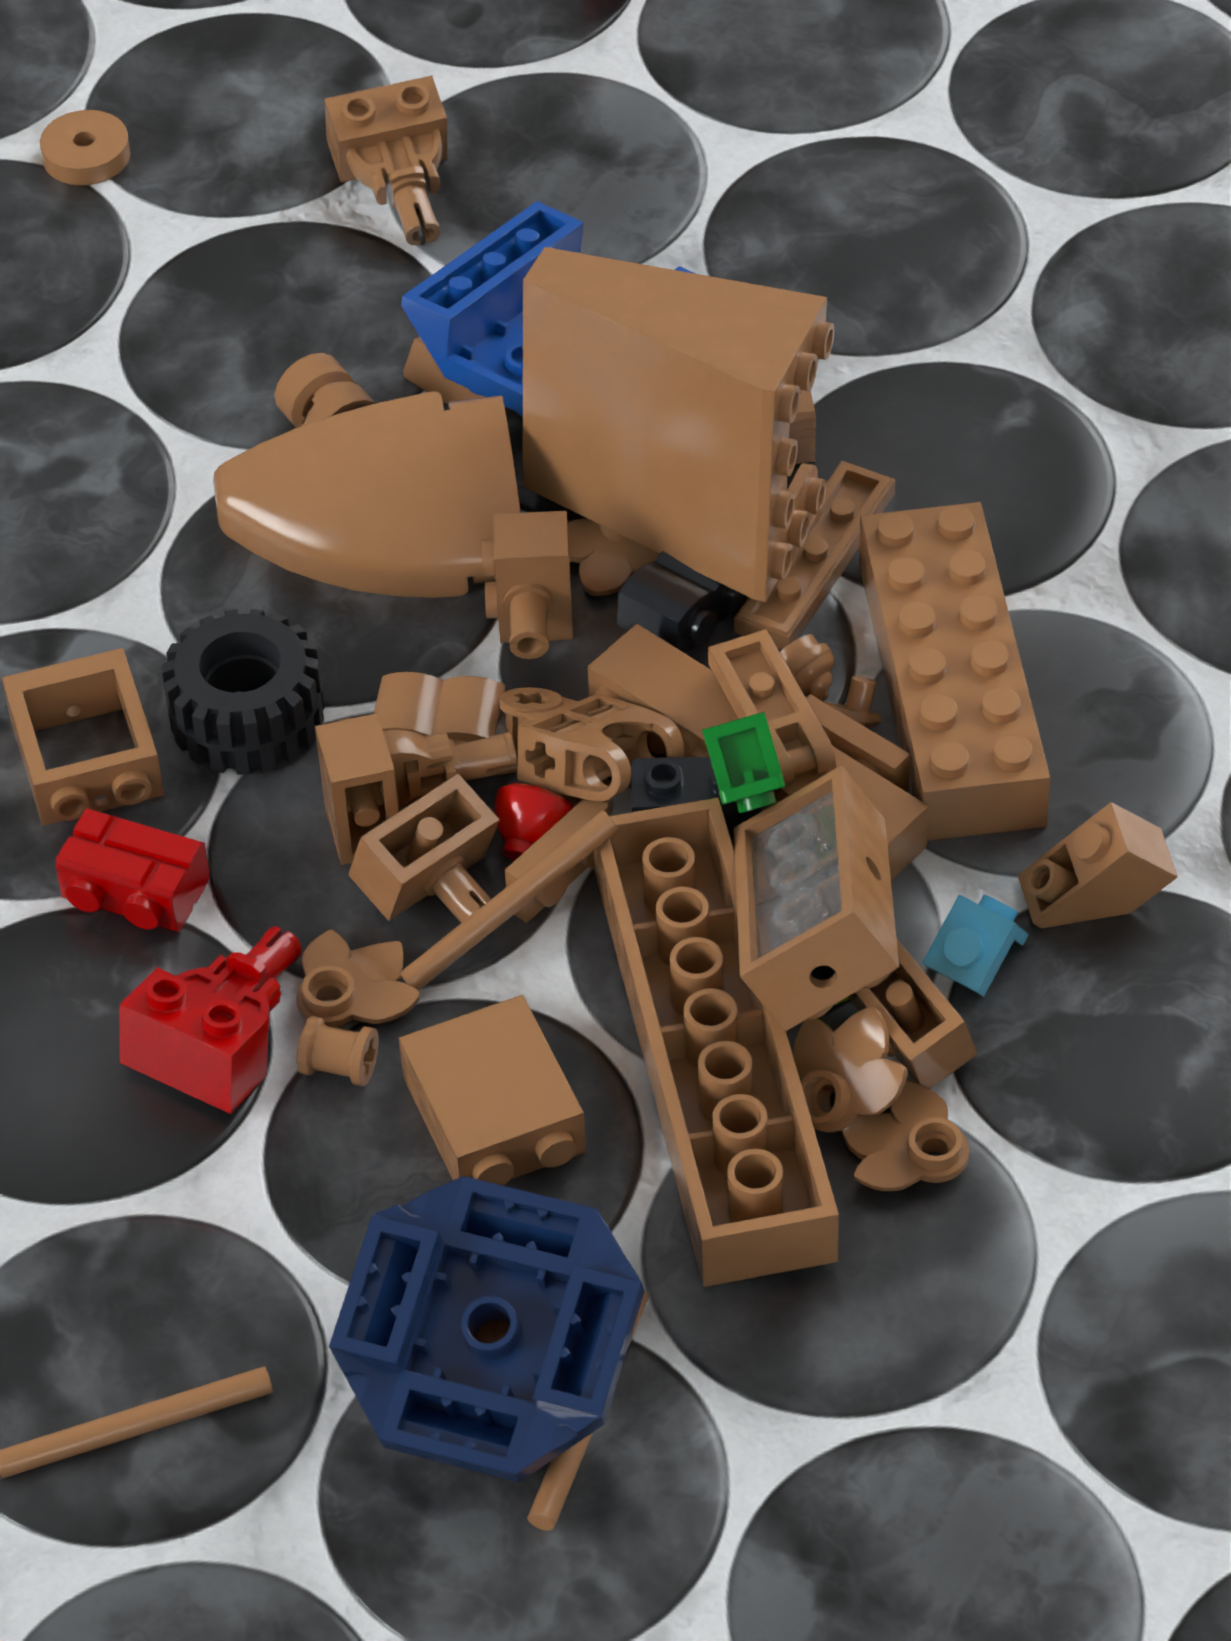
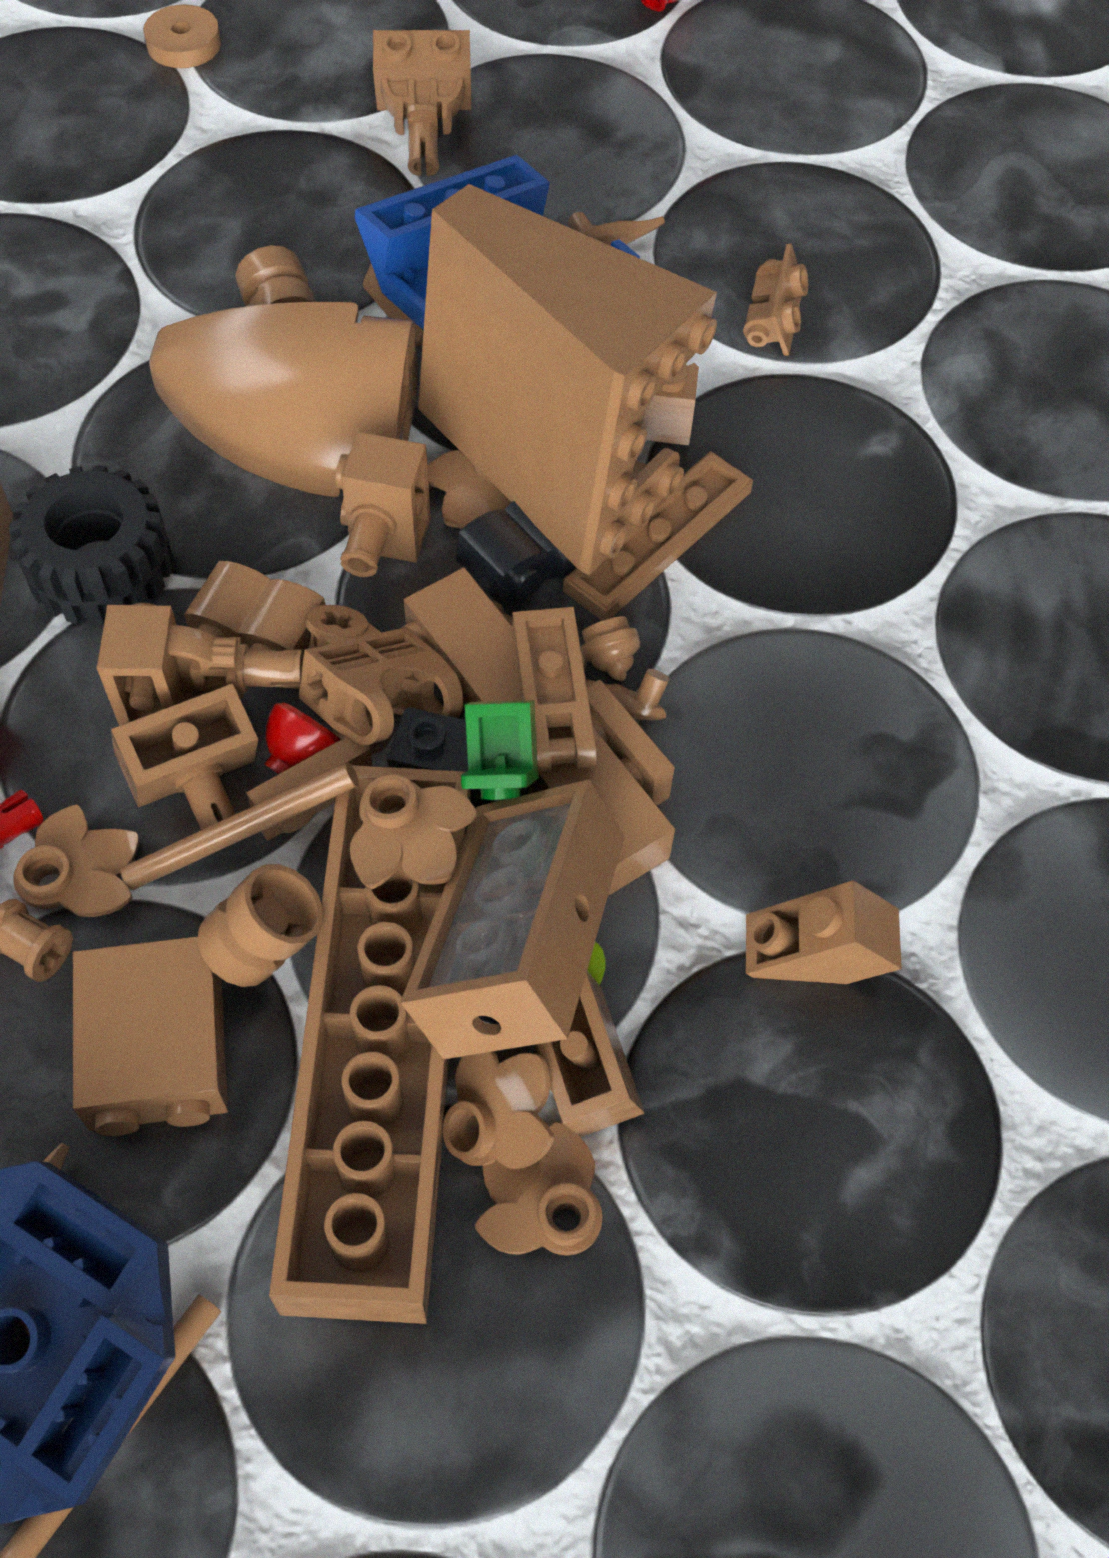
camera: 10 degrees right, 10 degrees up
medium nougat brick [859,502,1050,841] -> none
medium azure bracket [922,894,1029,997] -> none
none -> medium nougat wheel [198,864,323,987]
none -> medium nougat plate [350,774,477,889]
none -> medium nougat bar [568,212,665,246]
none -> medium nougat hinge [743,244,809,356]

